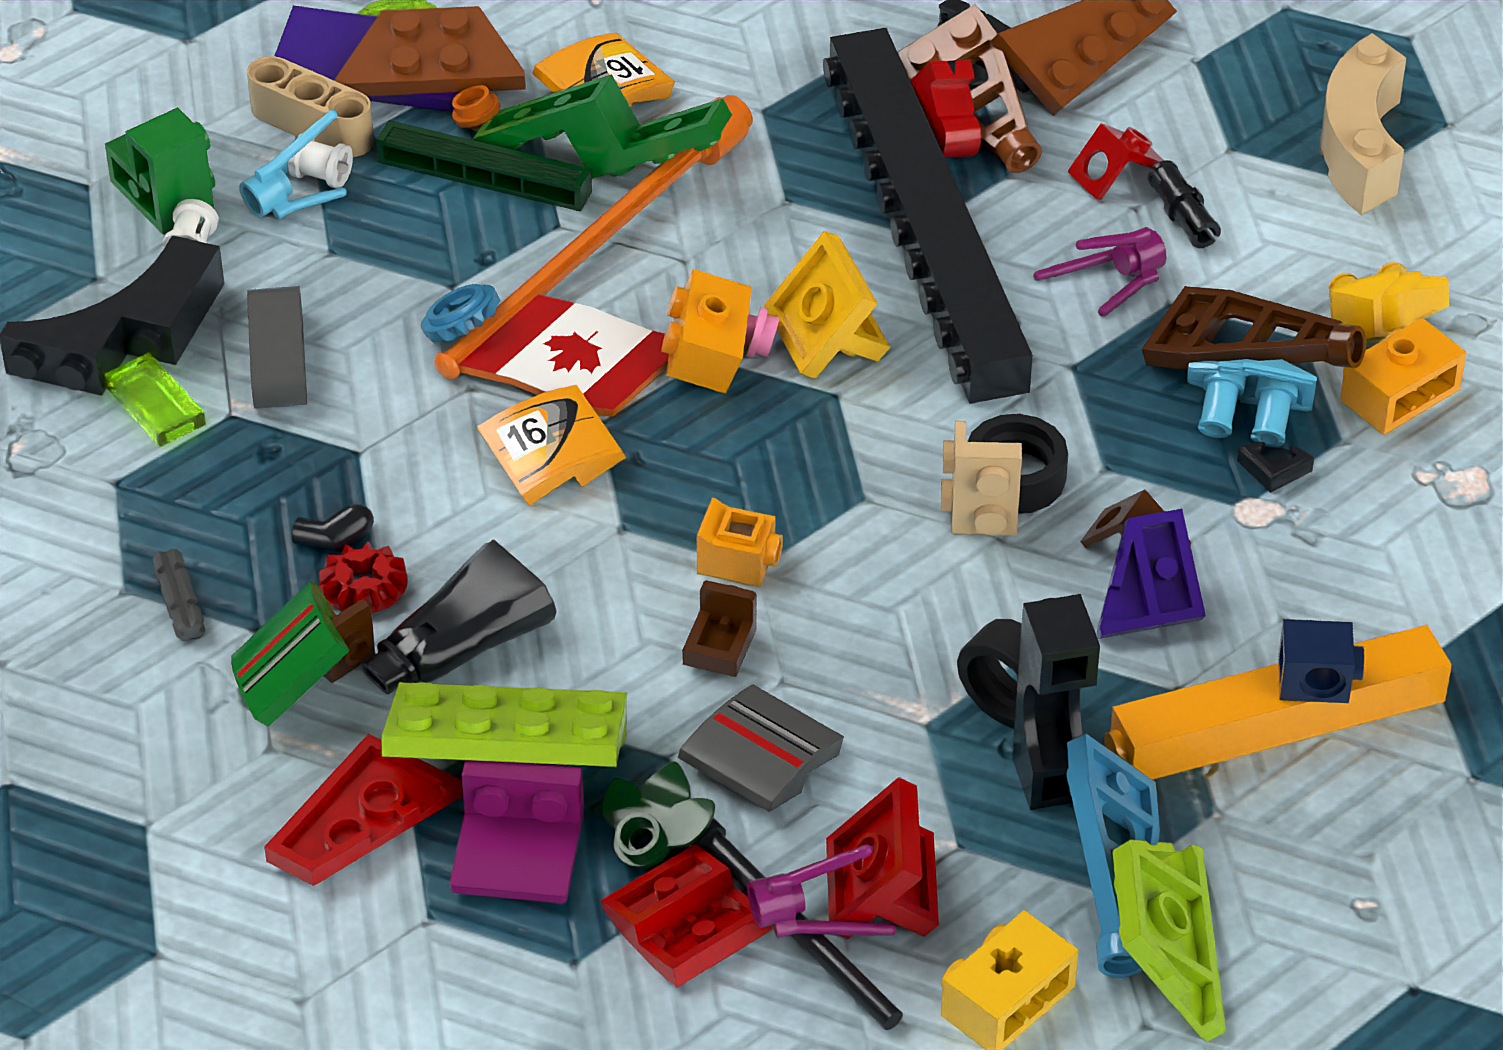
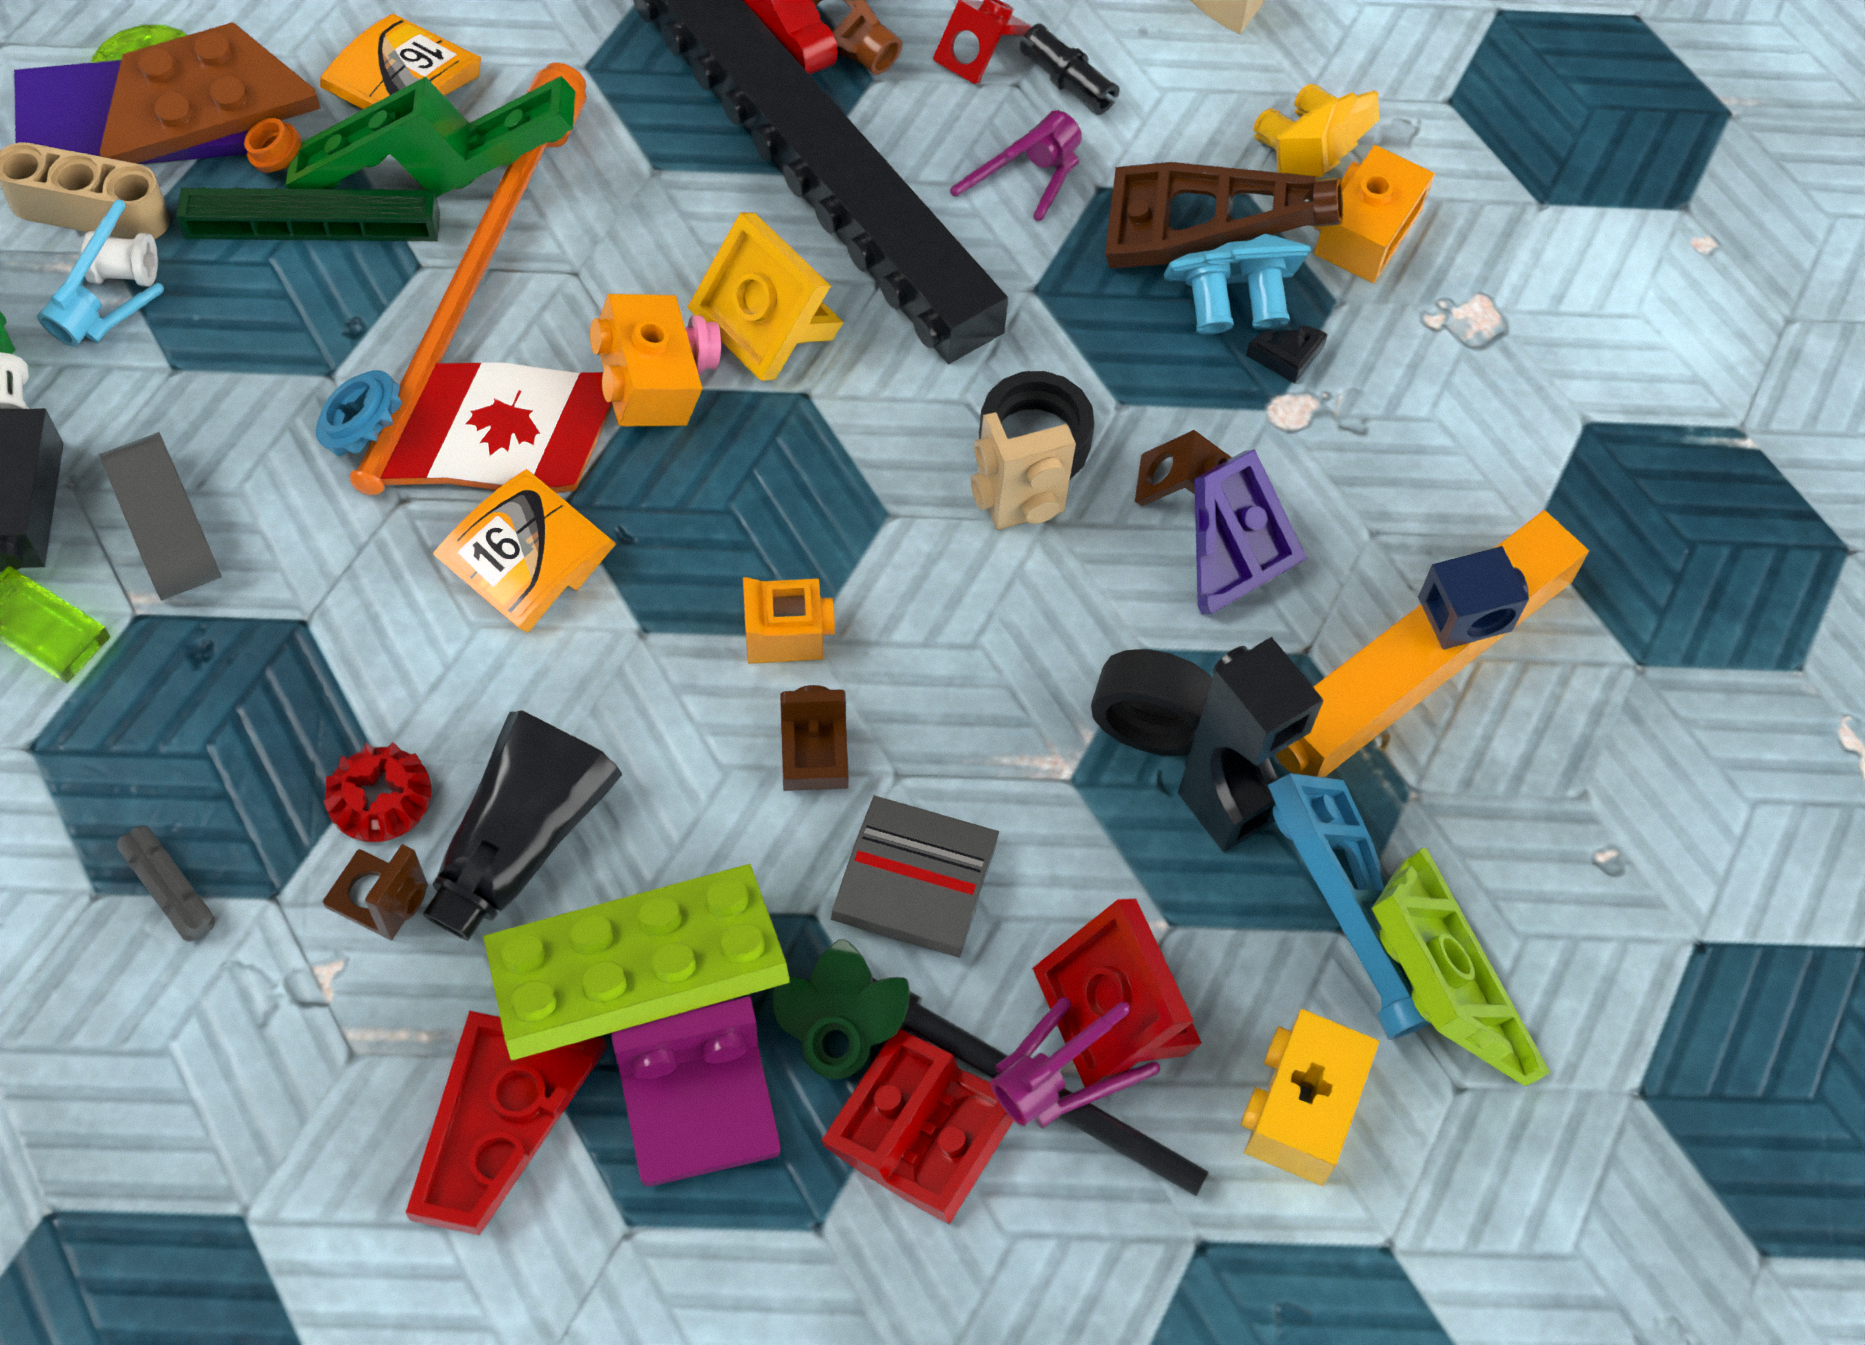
camera: 25 degrees left, 15 degrees up
green slope [231,581,350,727] -> none
black arm [292,504,374,552] -> none

